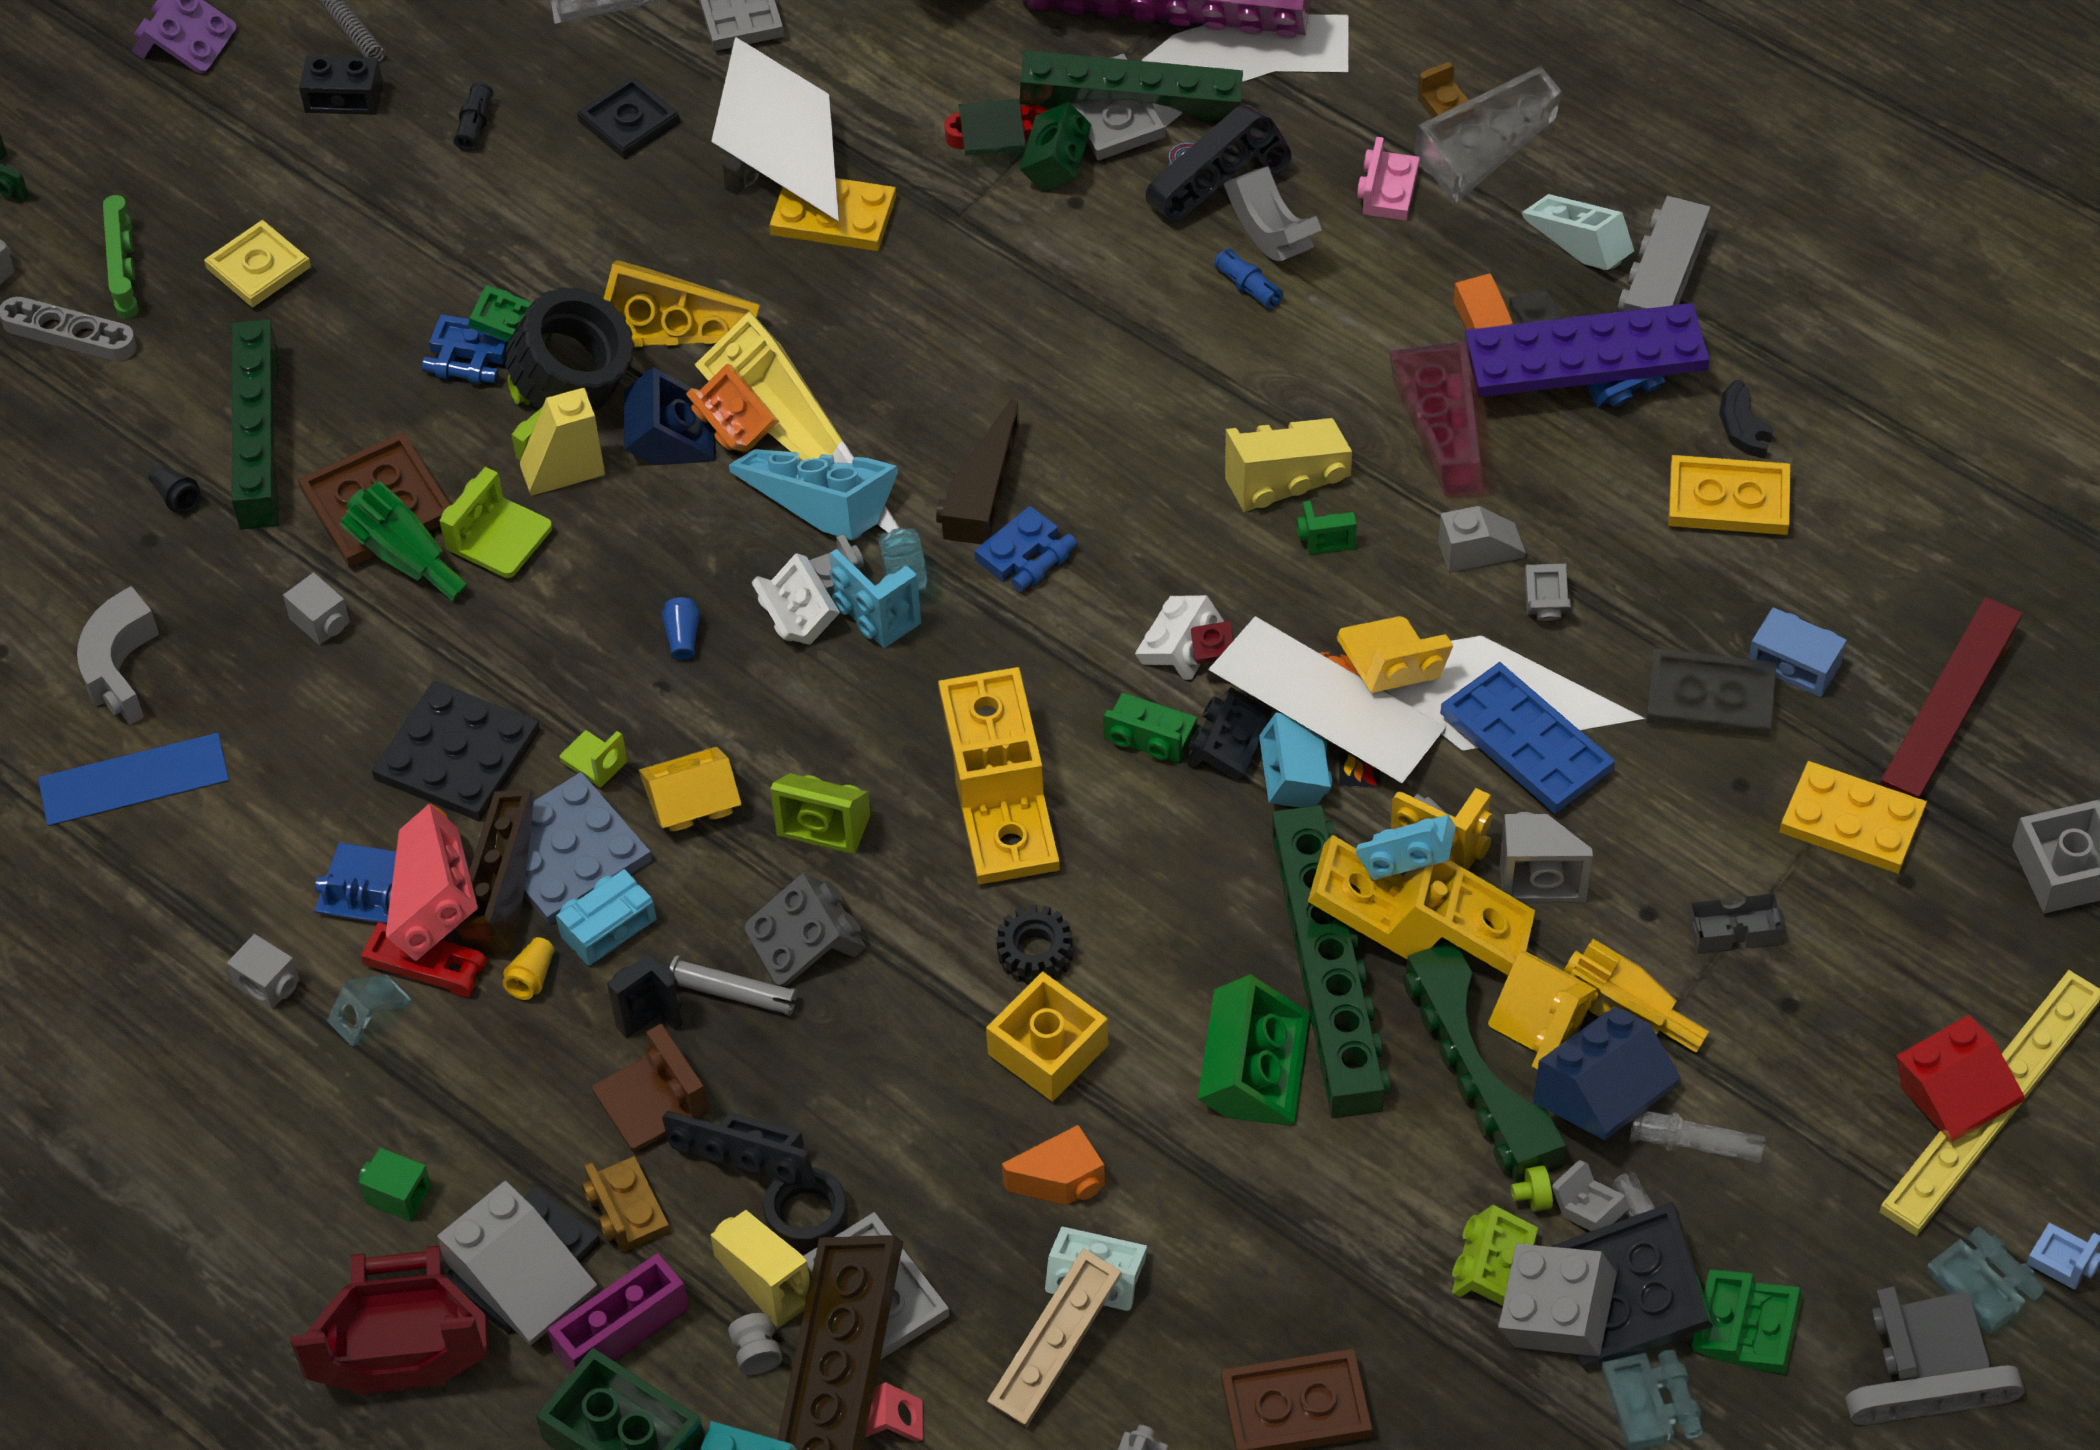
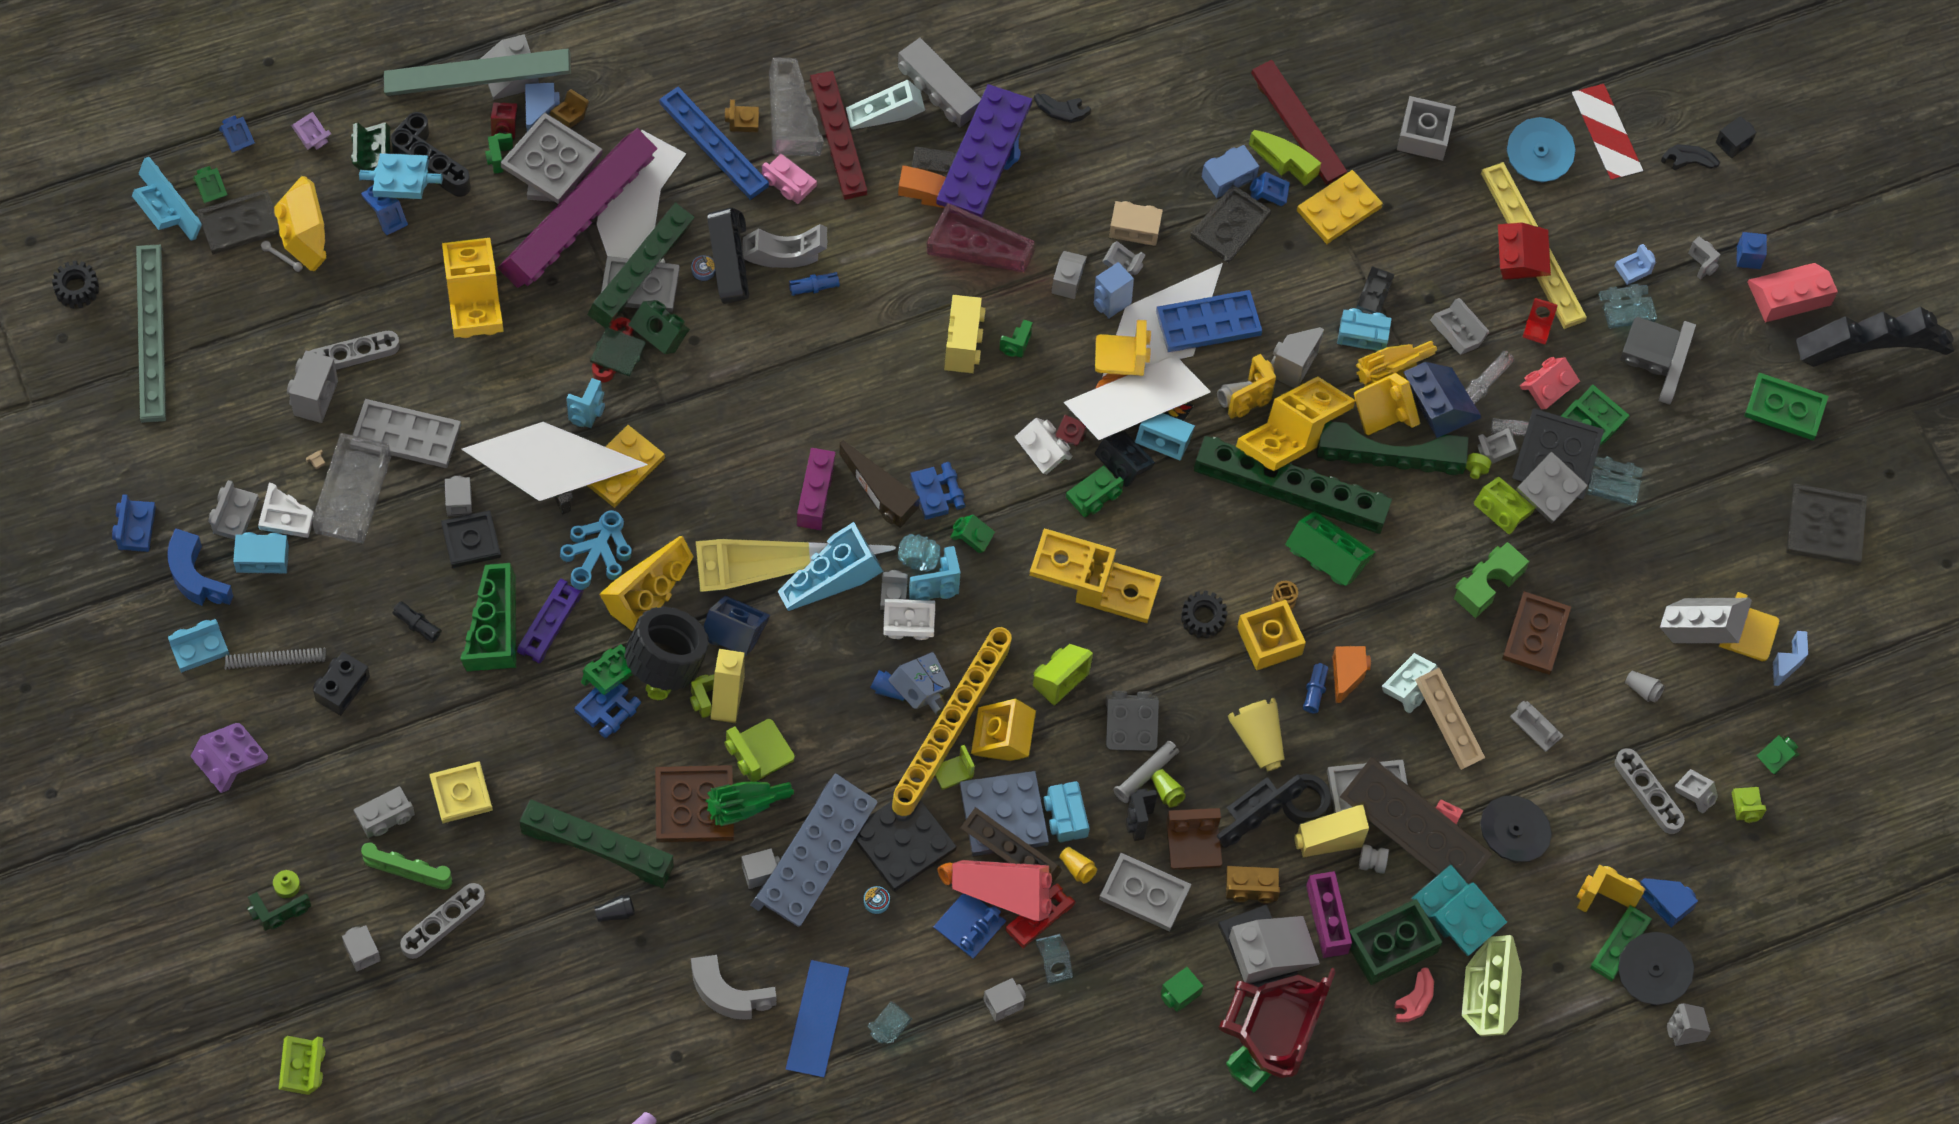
camera: 70 degrees left, 10 degrees up
orange bracket [686,364,779,453] -> none
medium azure bracket [1356,814,1456,880] -> none
yellow plate [1668,455,1790,535] -> none
none -> lime tile [273,870,300,898]
none -> light grey bracket [353,786,415,838]
none -> light grey brick [445,476,472,517]
none -> green wedge [460,563,516,672]
none -> dark purple plate [517,579,584,664]
none -> dark azure plant [560,511,632,590]
none -> medium azure bracket [567,378,605,428]
none -> blue plate [660,87,769,200]
none -> sand blue bracket [750,773,877,927]
none -> magenta arch [797,448,835,530]
none -> dark red plate [810,71,867,200]
none -> tile [864,886,890,914]
none -> clear light blue bracket [867,1001,913,1043]
none -> sand blue torso [888,652,950,715]
none -> yellow beam [892,627,1012,816]
none -> green bracket [950,515,995,553]
none -> medium blue brick [1094,262,1134,318]
none -> light grey plate [1099,853,1191,931]
none -> tan brick [1109,201,1163,246]
none -> lime cone [1151,769,1186,807]
none -> green bracket [1226,1046,1272,1093]
none -> light yellow cone [1228,698,1285,772]
none -> lime slope [1249,130,1321,186]
none -> blue bracket [1250,172,1290,206]
none -> pearl gold wheel [1271,581,1298,611]
none -> blue axle [1303,663,1329,713]
none -> medium azure brick [1337,308,1391,351]
none -> light grey bracket [1430,298,1489,355]
none -> bright green arch [1454,542,1529,618]
none -> coral bracket [1520,357,1580,409]
none -> red bracket [1523,298,1558,344]

